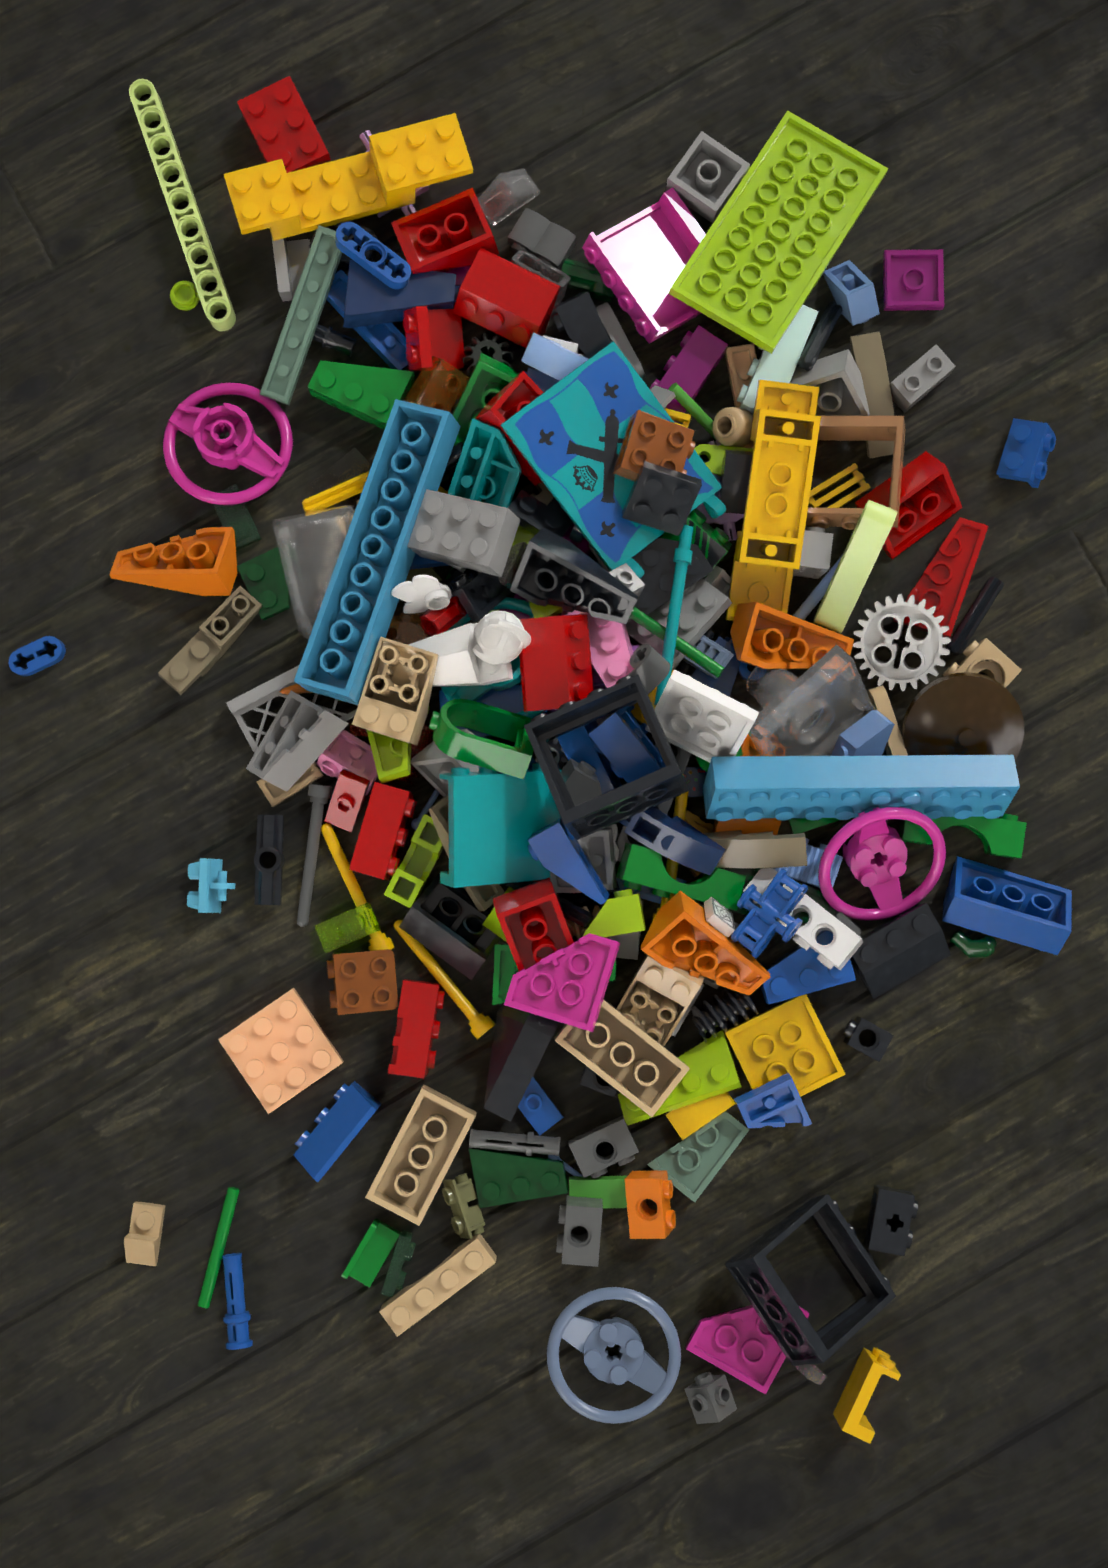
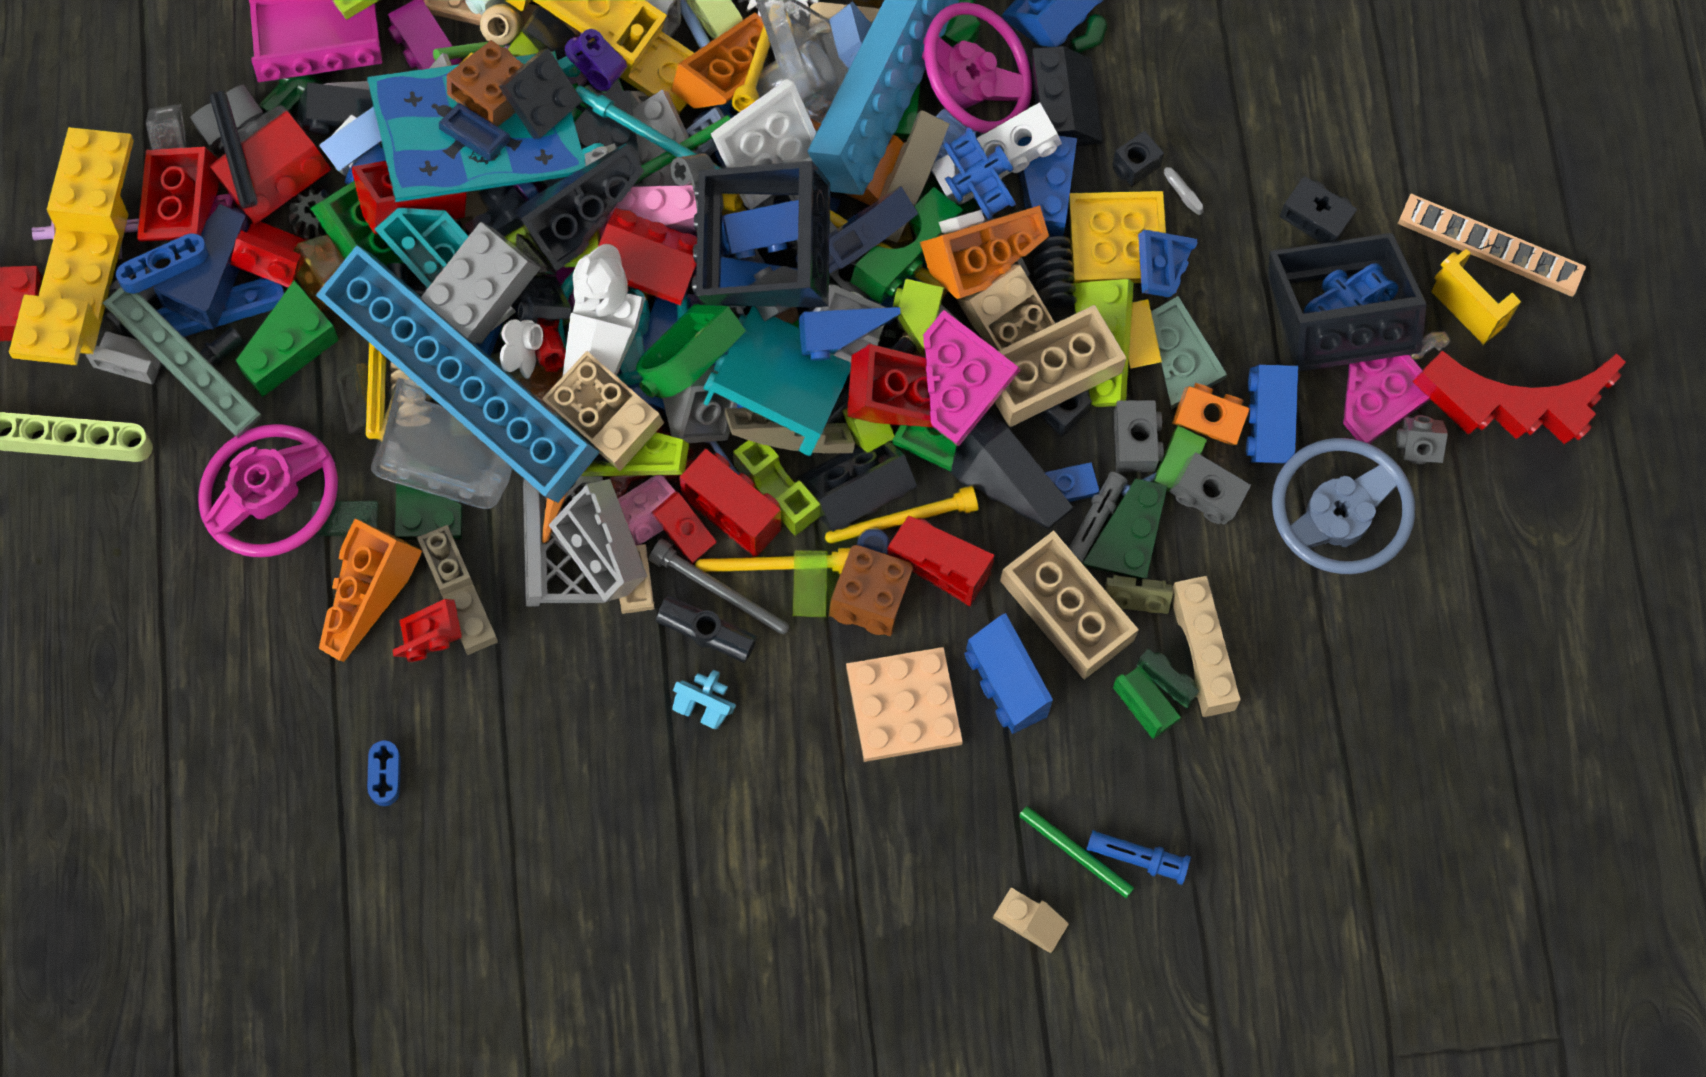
camera: 70 degrees left, 15 degrees down
lime plate [170,281,200,311] -> none
none -> black axle [210,91,258,209]
none -> red bracket [393,599,462,662]
none -> dark blue tile [439,103,510,161]
none -> dark purple piece [565,29,627,91]
none -> yellow piece [732,2,782,112]
none -> dark blue tile [857,527,890,555]
none -> light grey piece [1164,167,1204,215]
none -> blue wedge [1246,365,1298,464]
none -> blue axle [1304,263,1399,314]
none -> tile [1398,194,1586,297]
none -> red arch [1412,351,1626,444]

